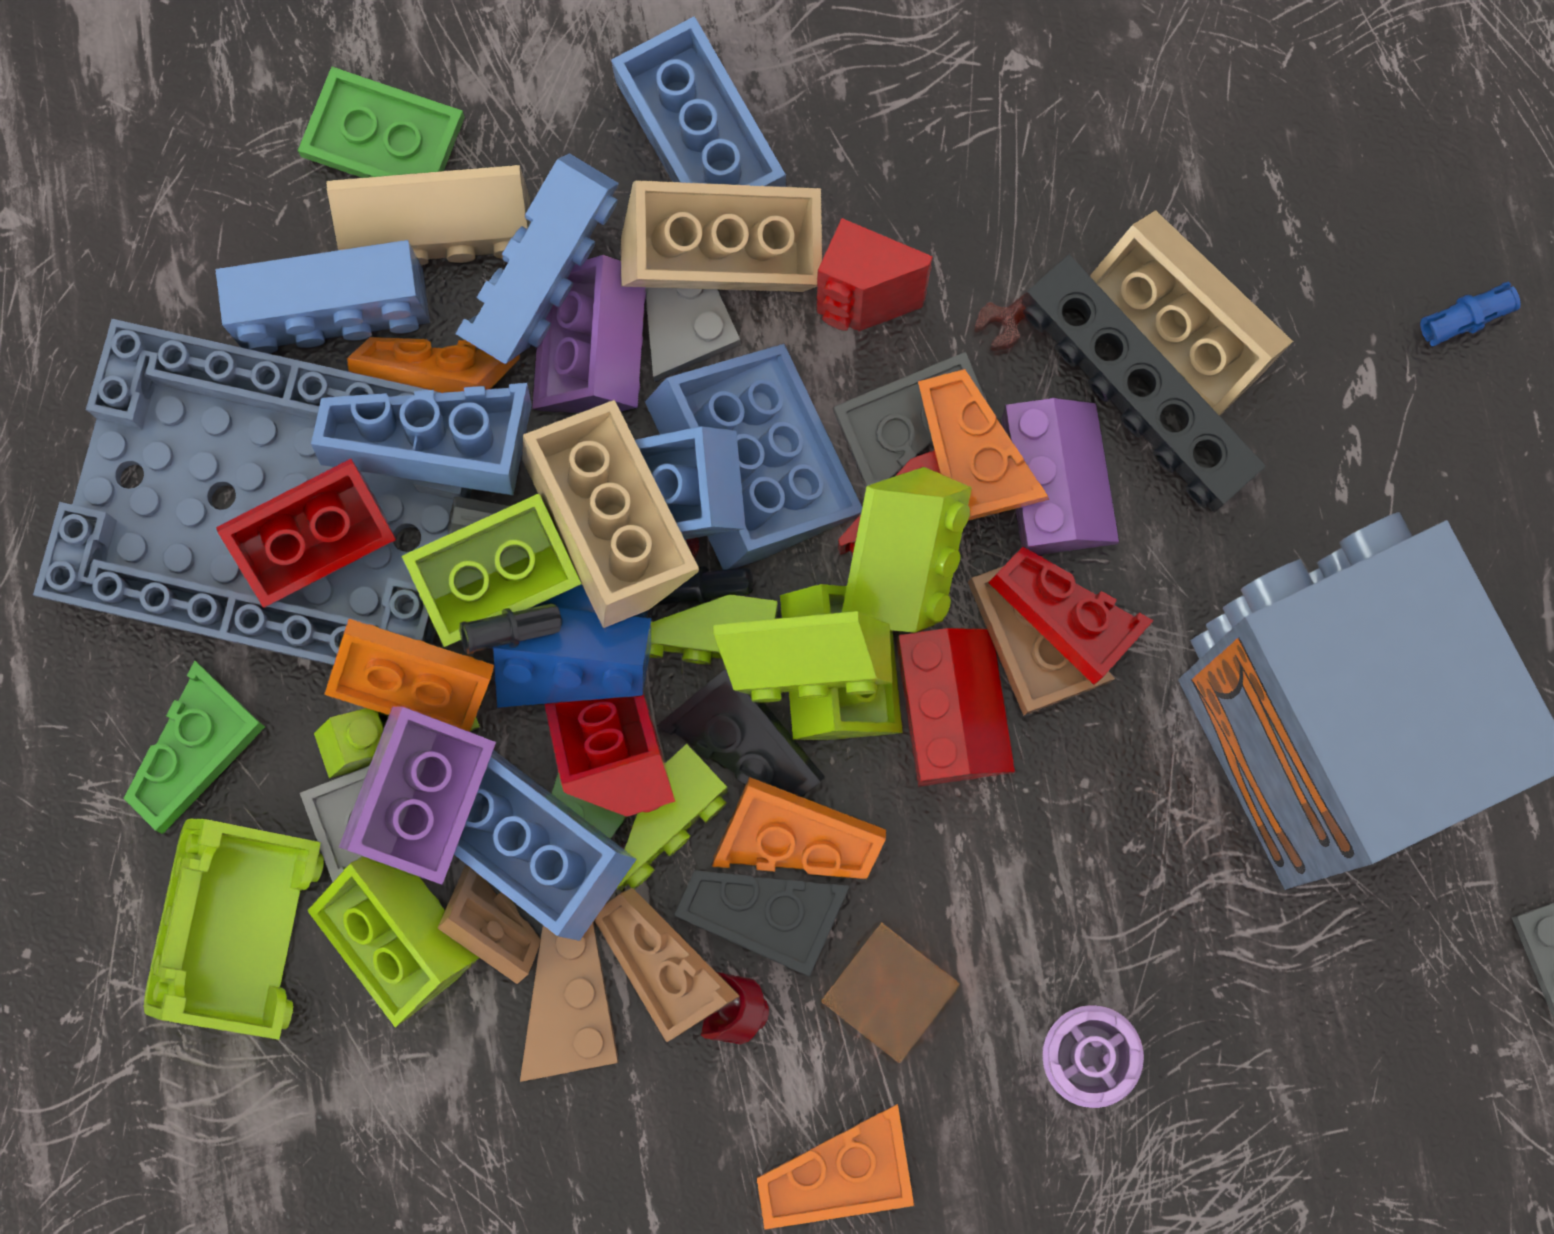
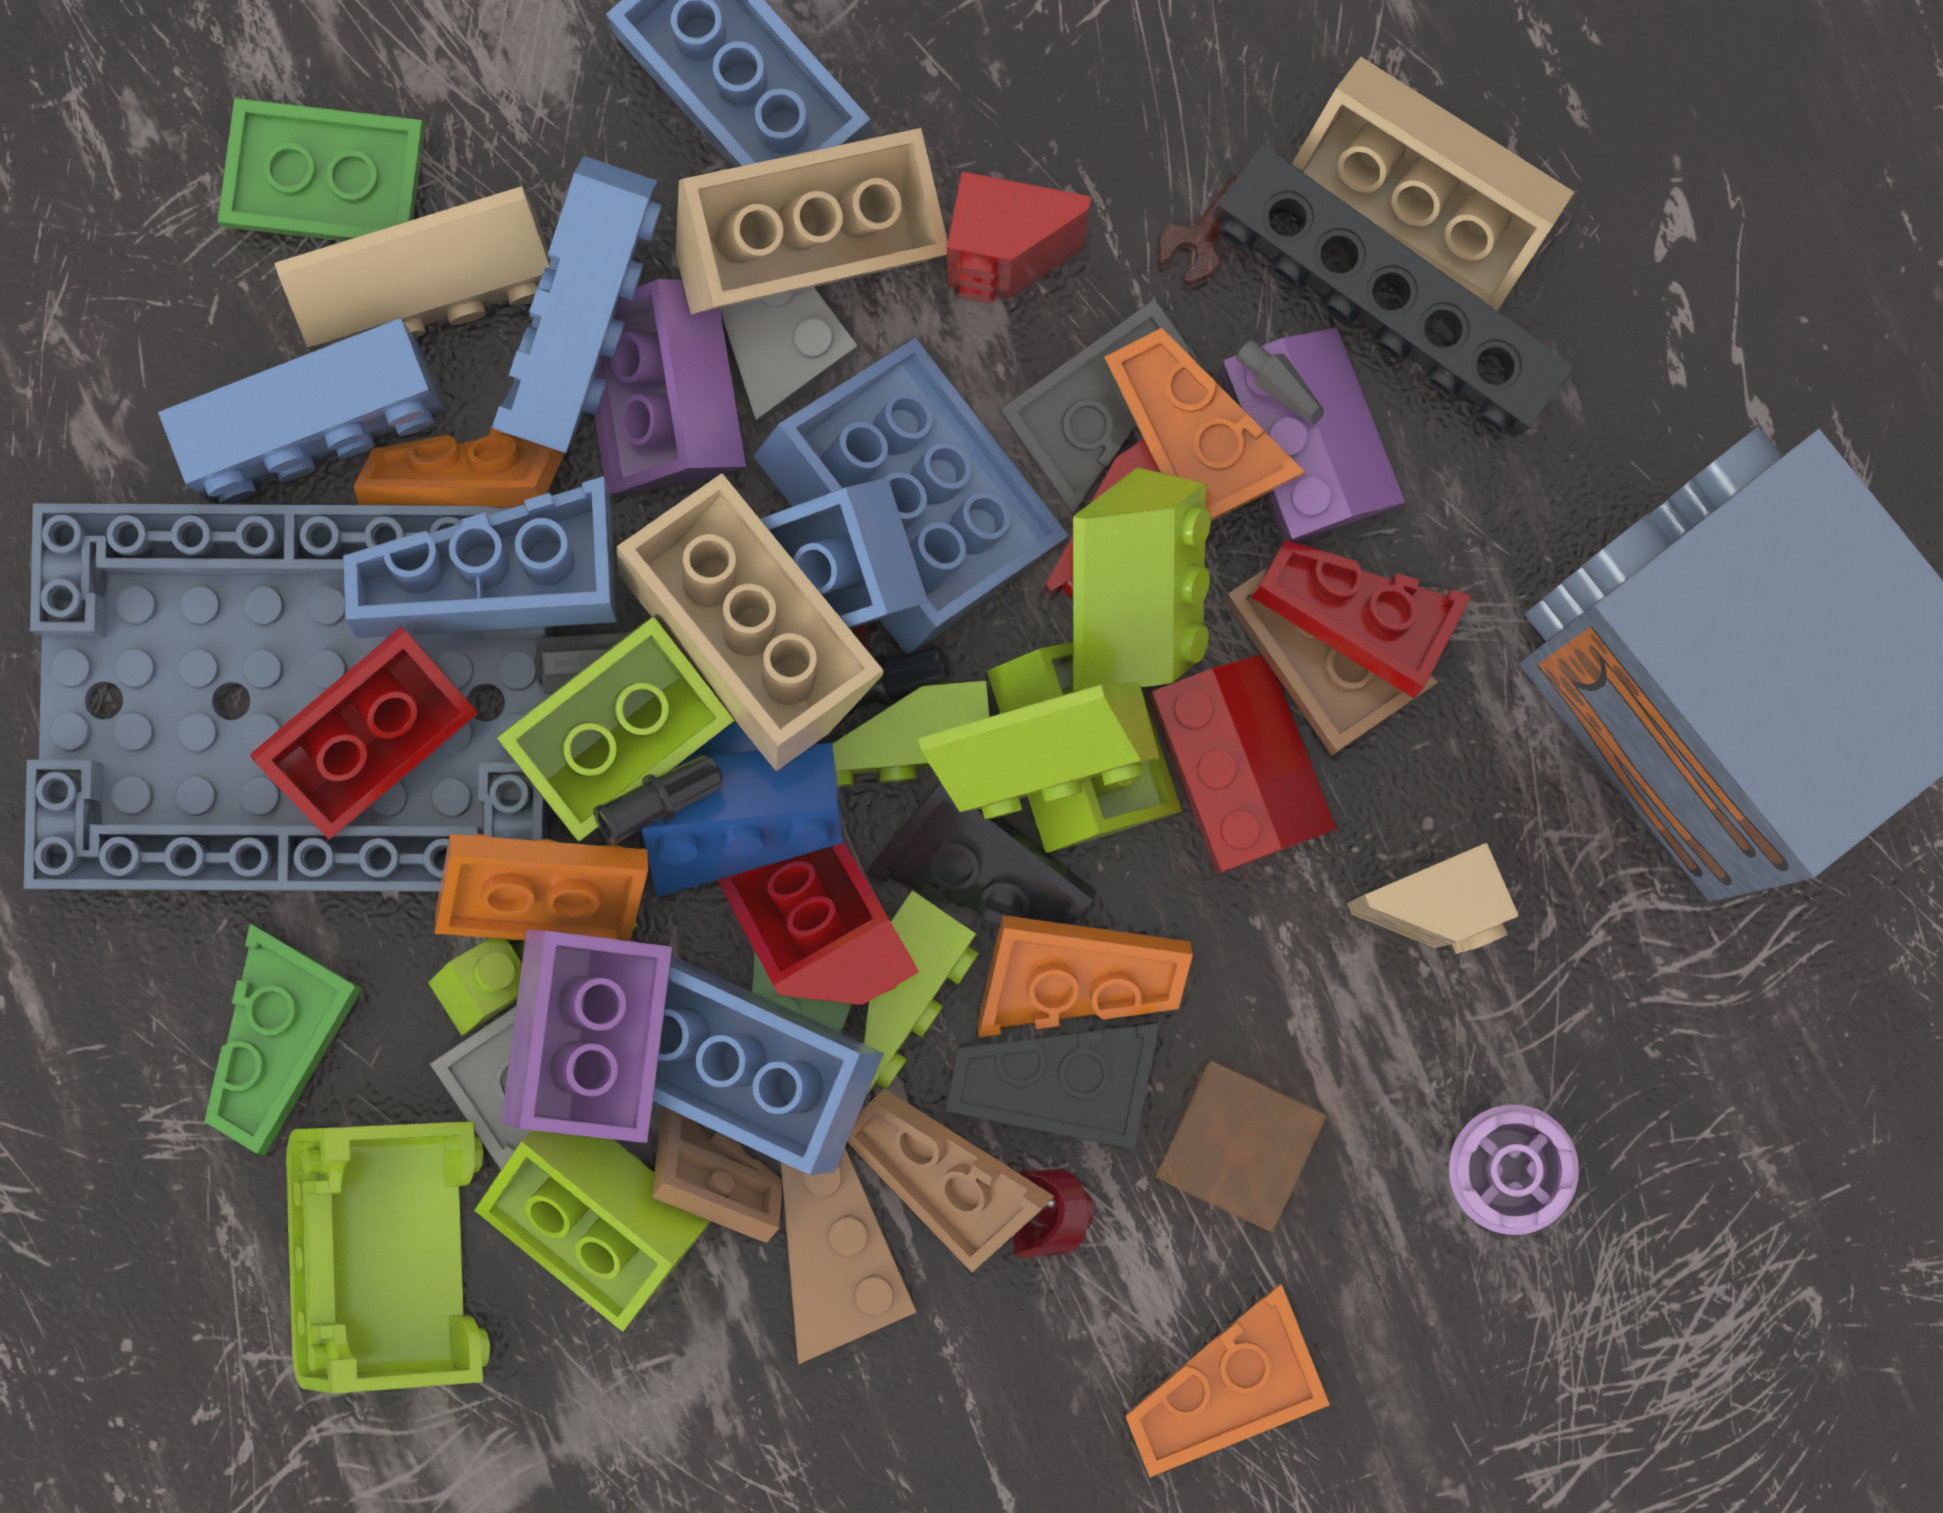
camera: 15 degrees left, 5 degrees up
blue pin [1420,282,1521,346] -> none
none -> dark grey bar [1236,340,1324,425]
none -> tan slope [1347,843,1519,954]

